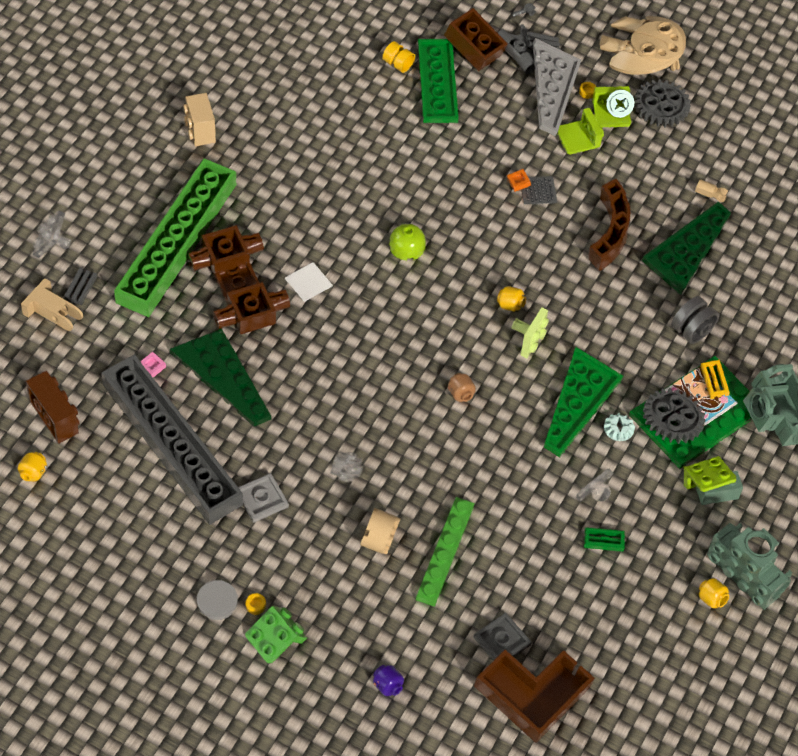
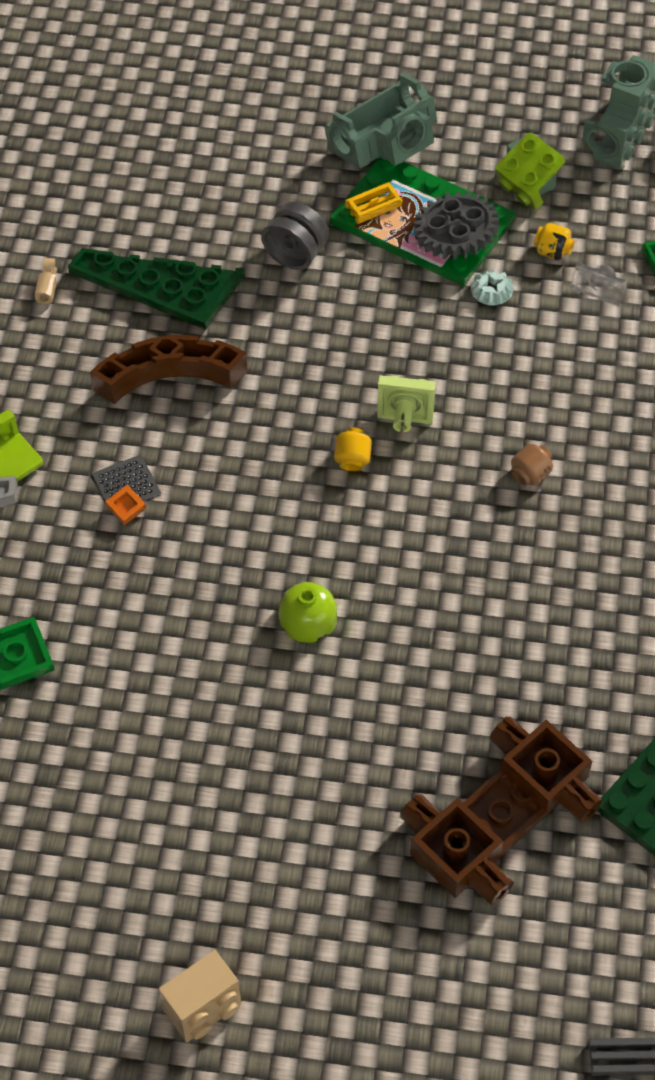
camera: 105 degrees left, 0 degrees up
bright green brick [114,159,236,317] -> none
white sticker [285,262,333,302] -> none
green wing [544,347,623,457] -> none
none -> yellow head [534,223,575,261]

